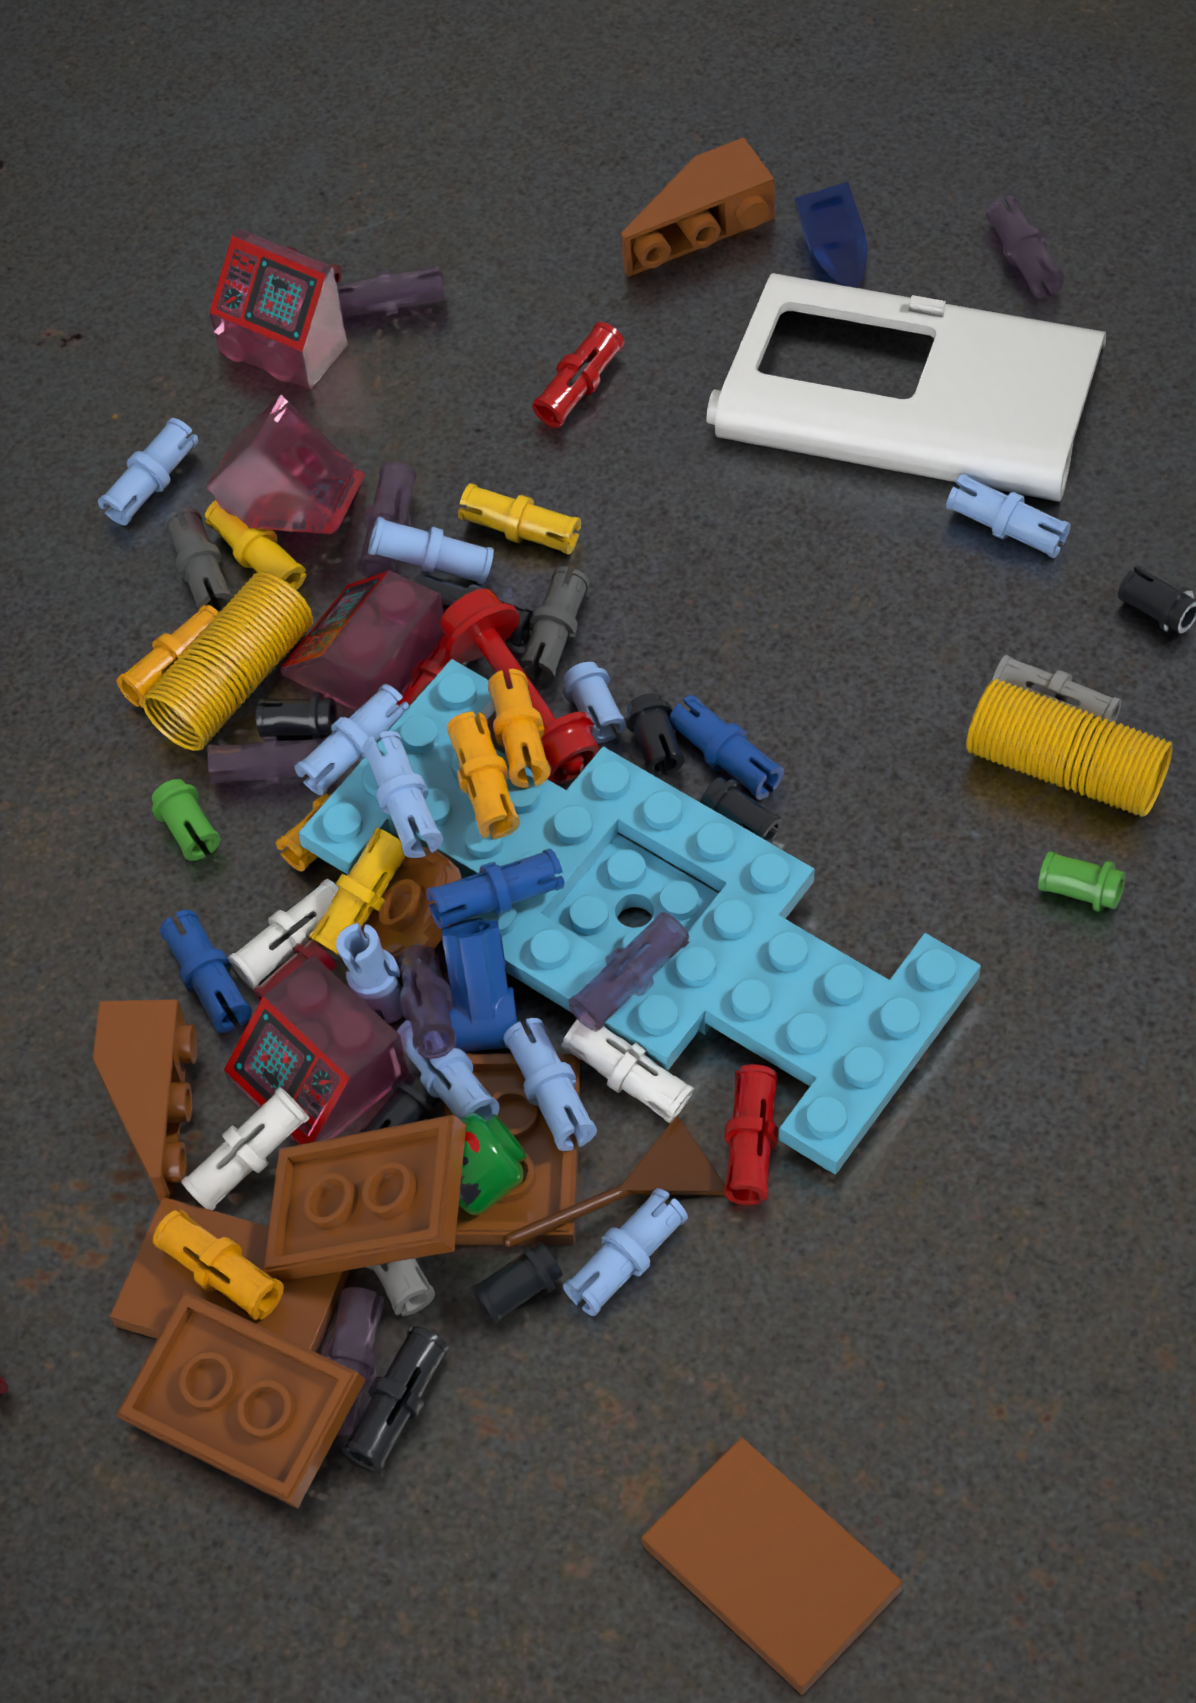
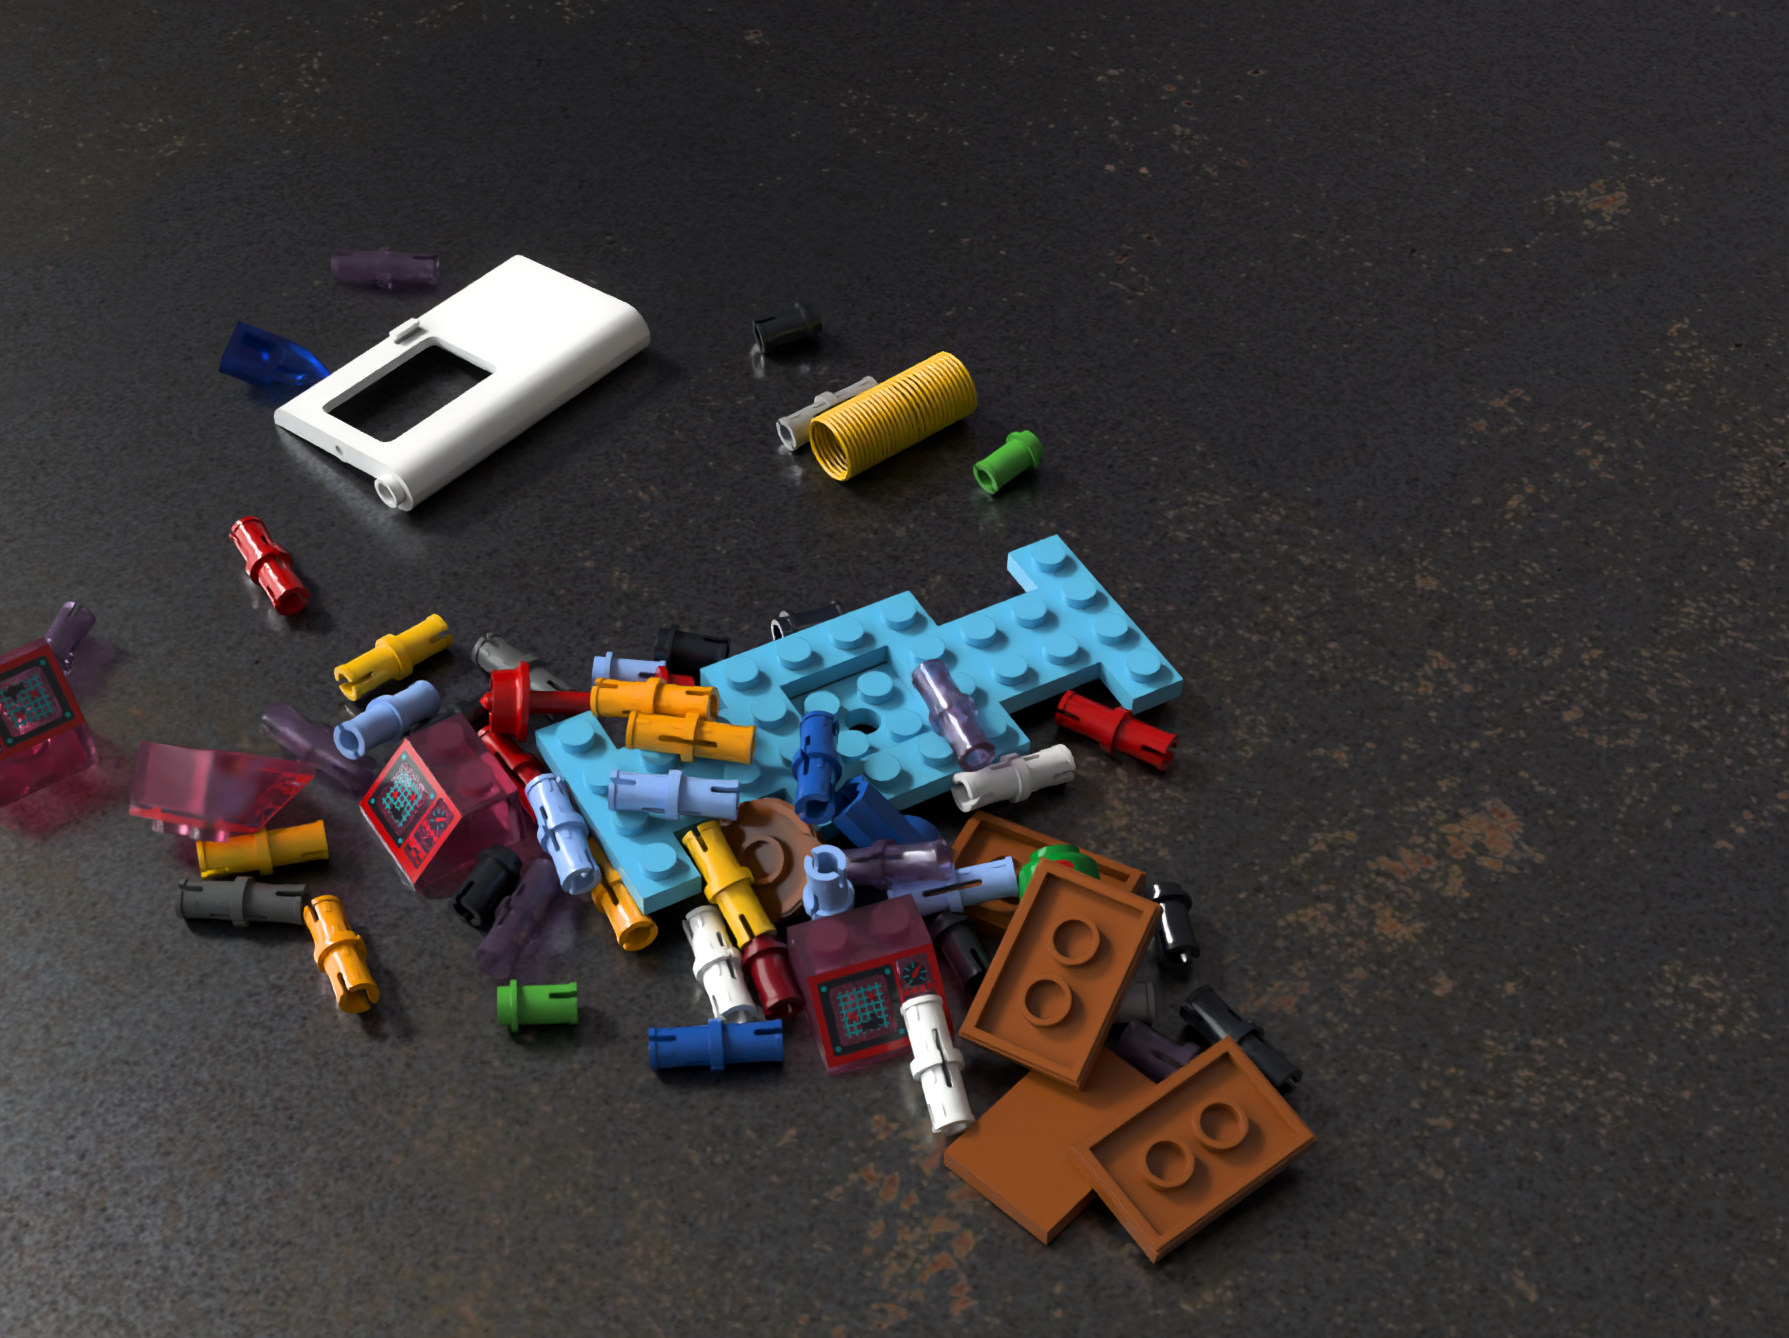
camera: 70 degrees left, 10 degrees down
dark orange slope [93,999,198,1202] -> none
light blue pin [98,418,199,526] -> none
yellow piece [142,572,314,751] -> none
light orange pin [153,1210,284,1320] -> none
light blue pin [503,1018,597,1151] -> none
reddish brown piece [503,1115,725,1247] -> none
light blue pin [563,1188,688,1316] -> none
dark orange slope [621,137,775,278] -> none
dark orange tile [641,1437,903,1695] -> none
blue pin [669,695,784,800] -> none
light blue pin [946,473,1071,559] -> none

